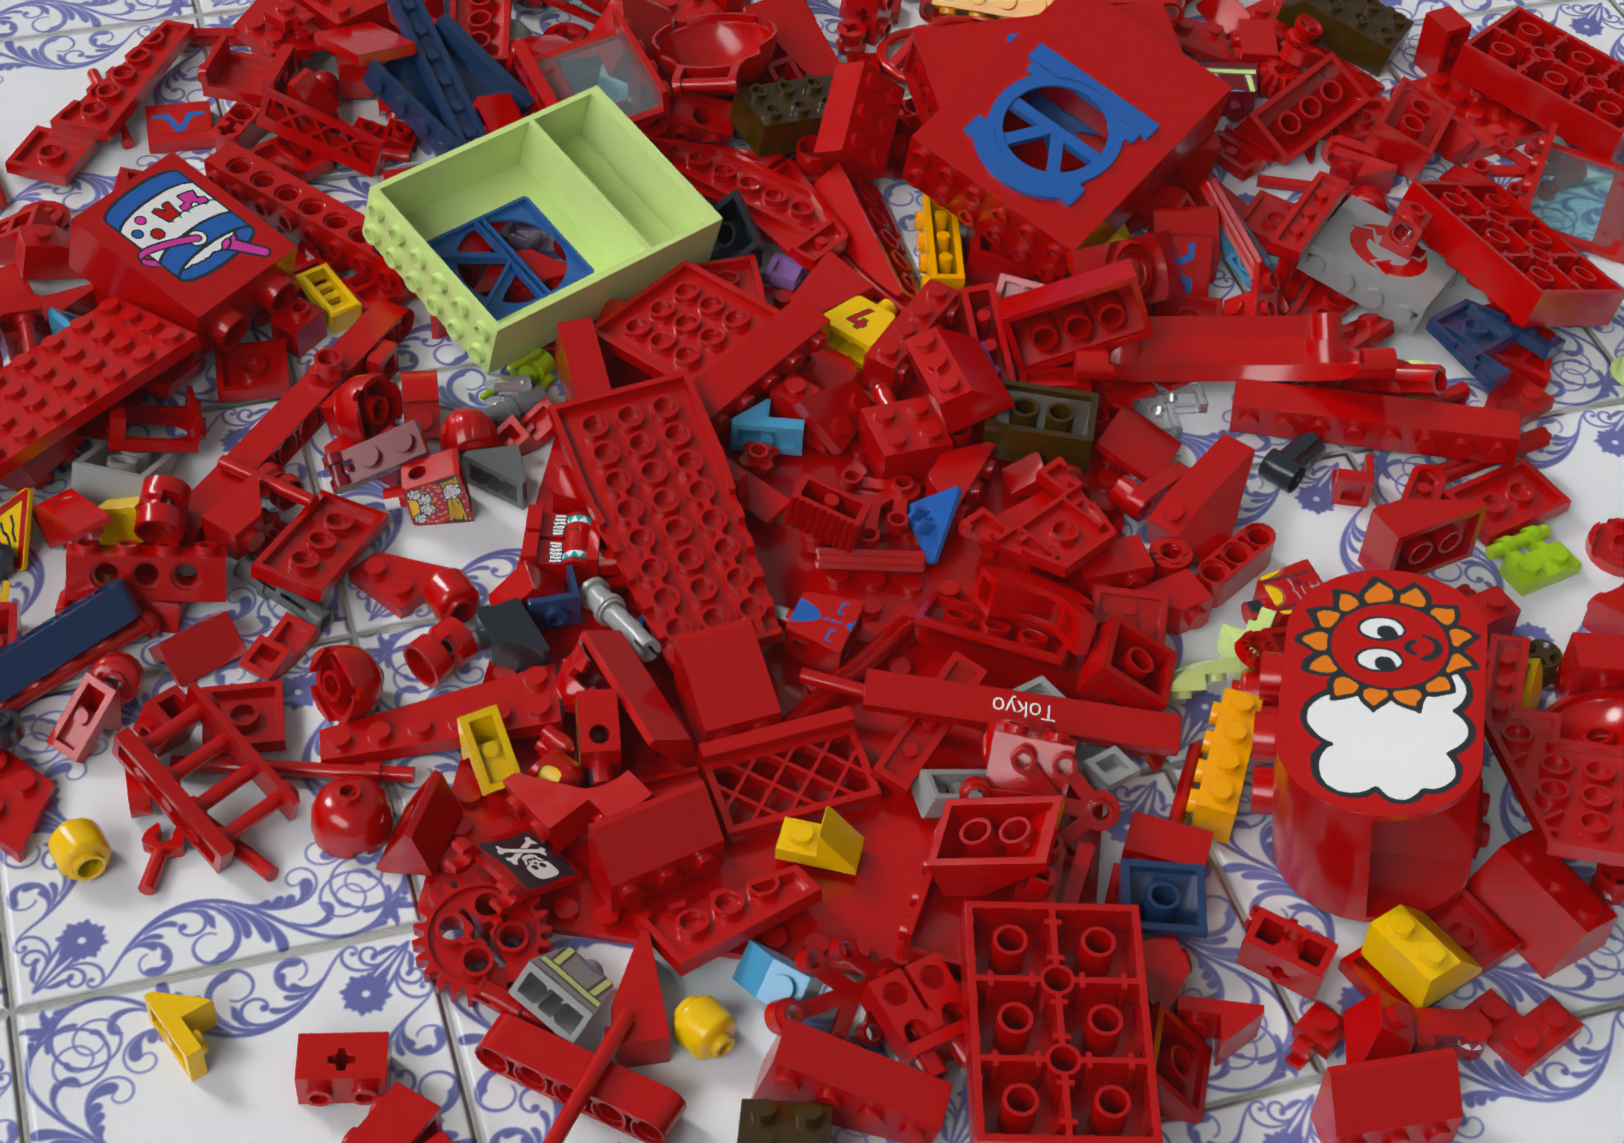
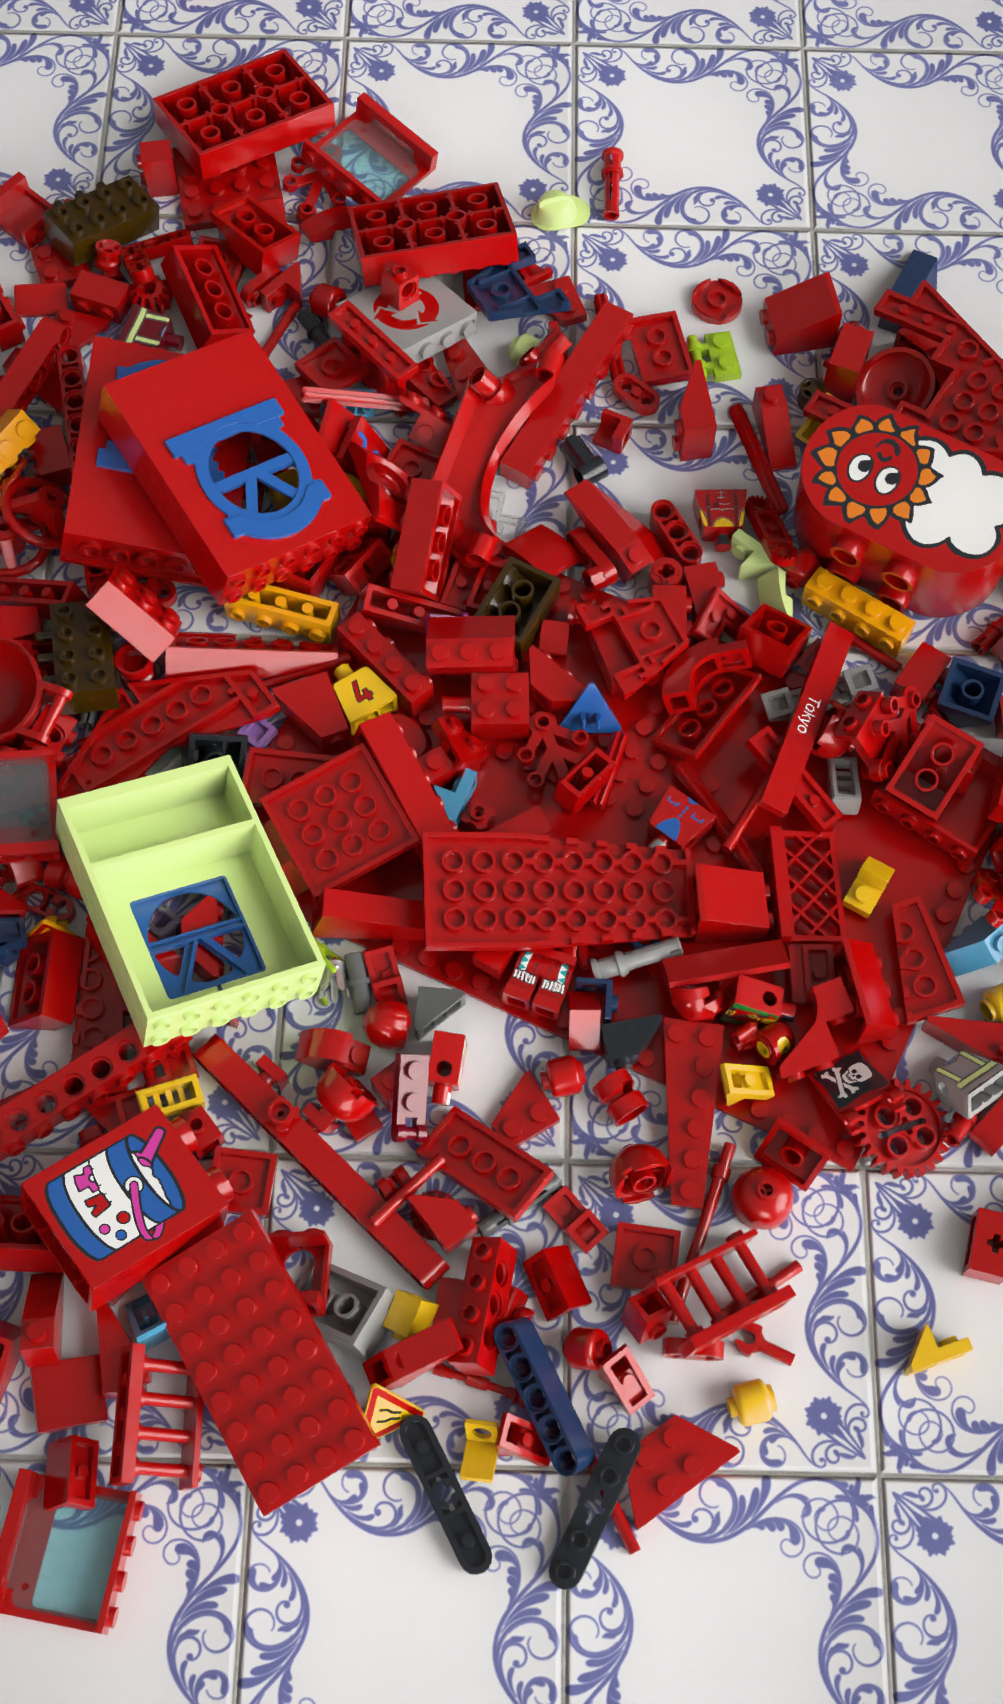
camera: 70 degrees left, 20 degrees up
red wheel [133,475,192,545] -> none

